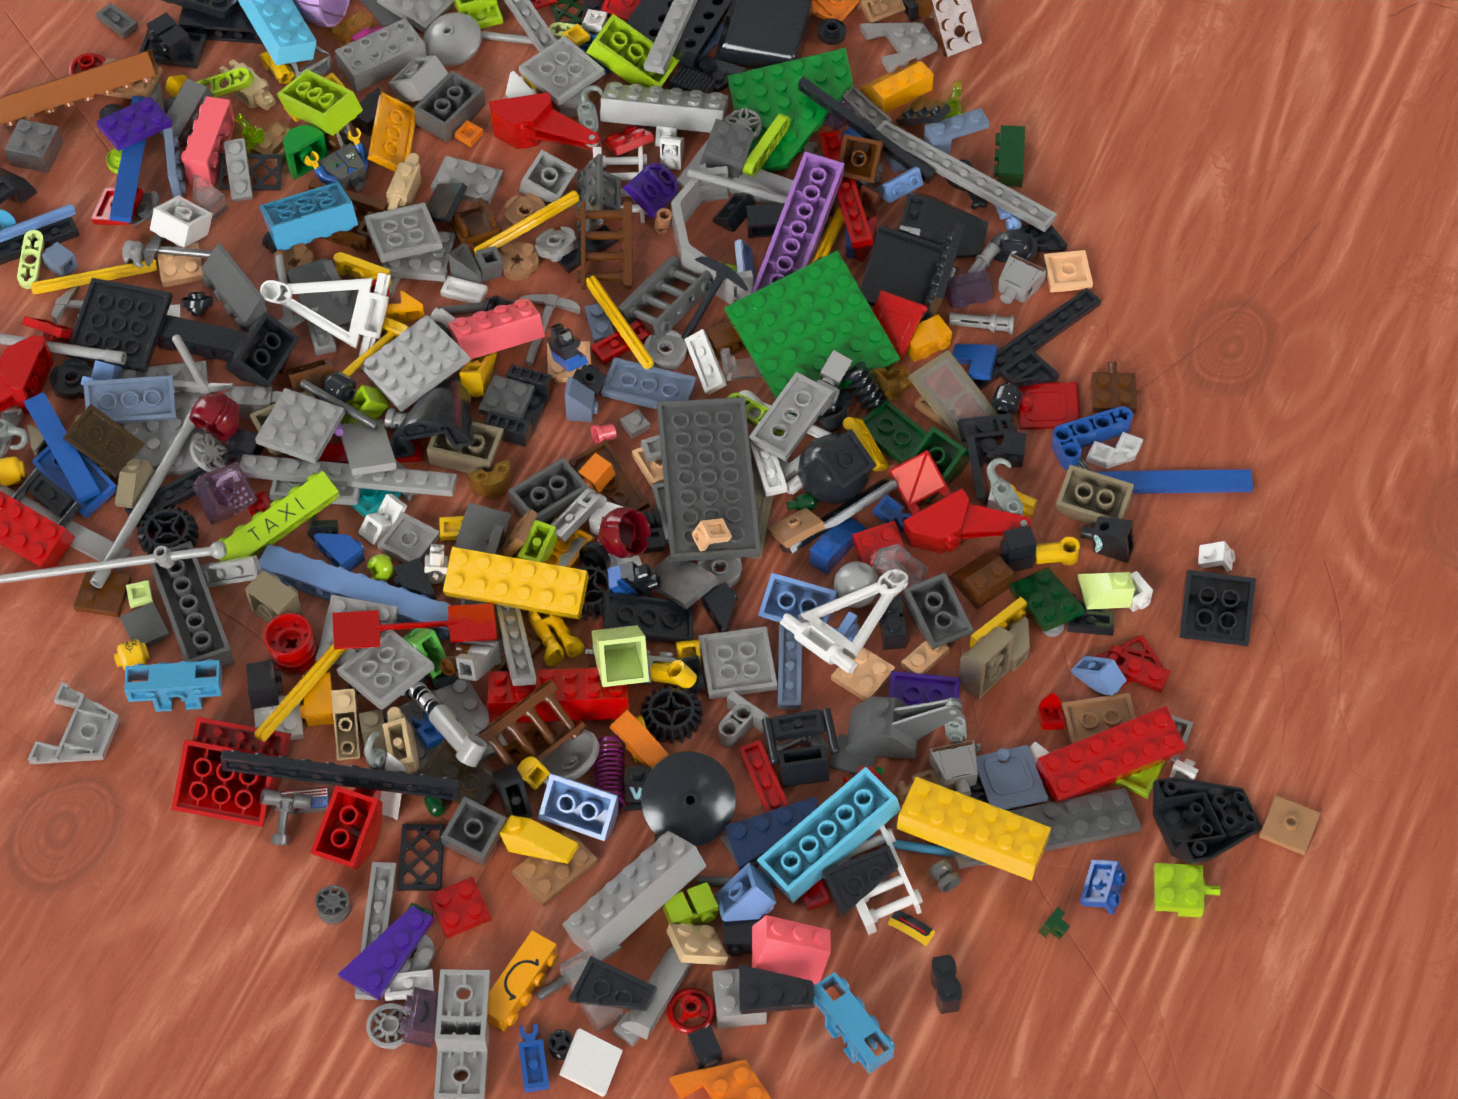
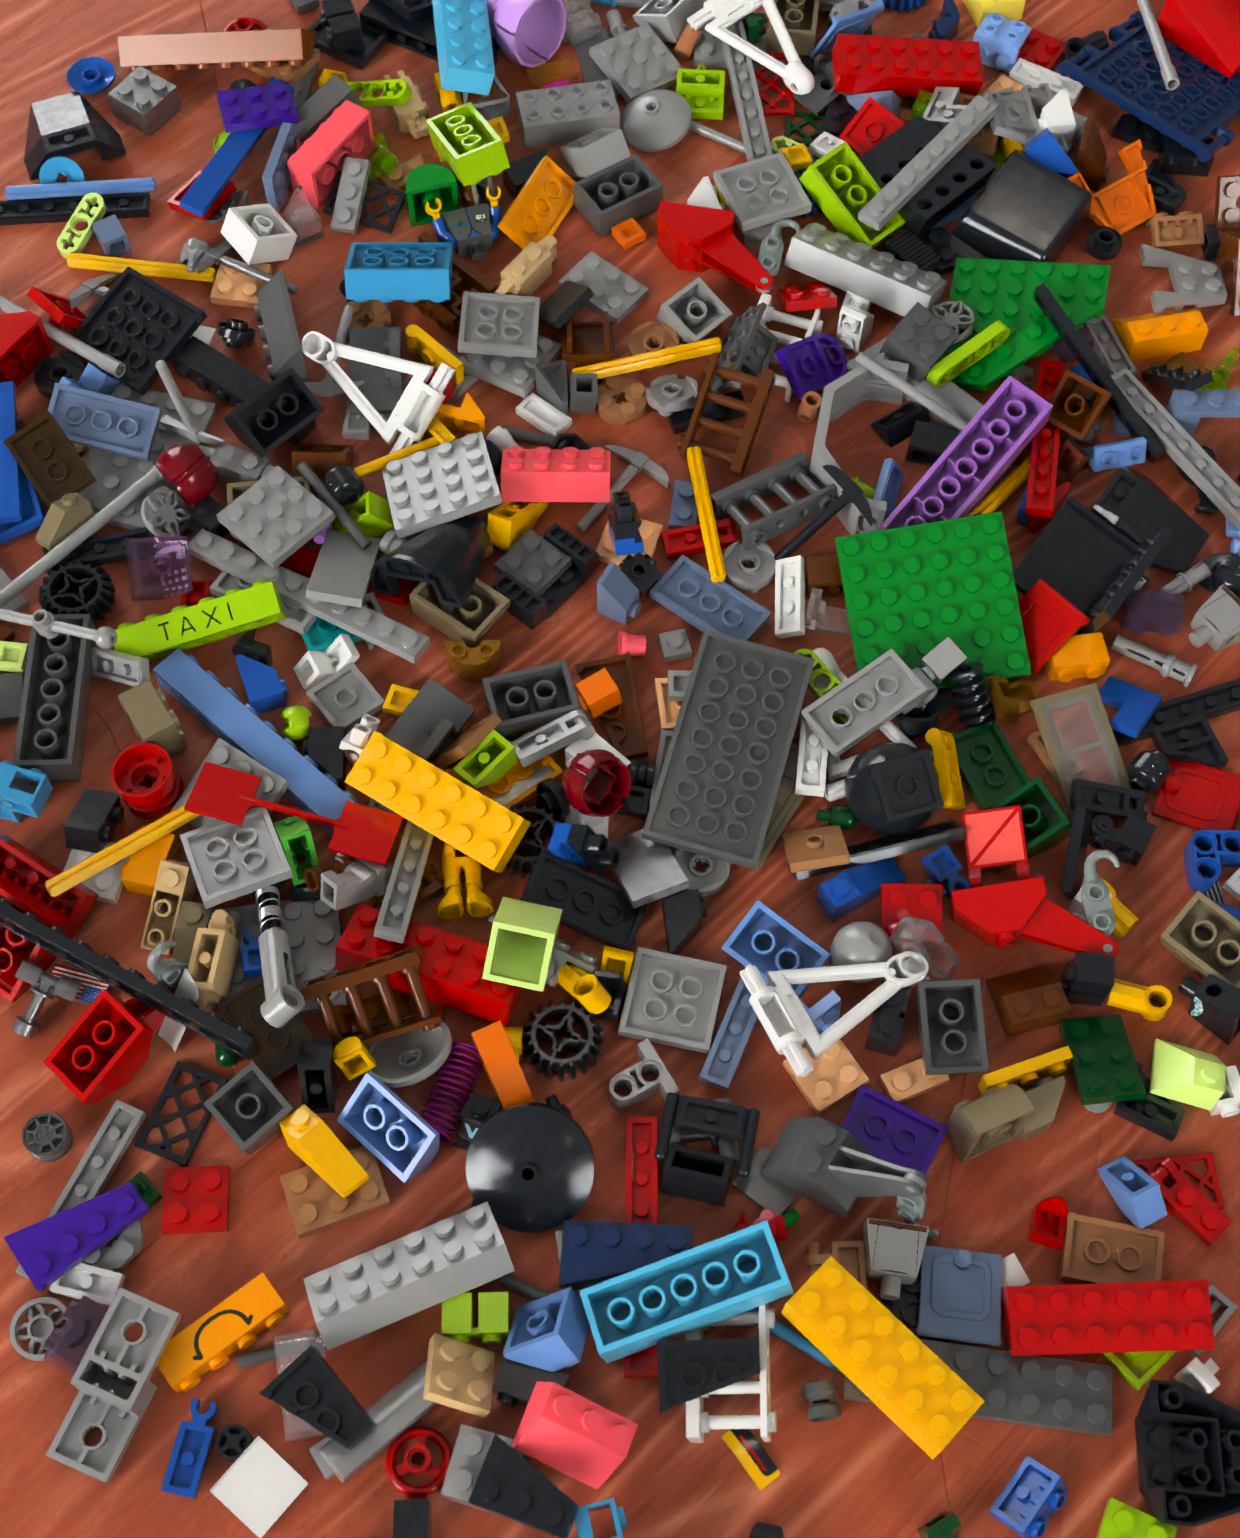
camera: 20 degrees right, 5 degrees up
light nougat bracket [692,518,732,551] -> none

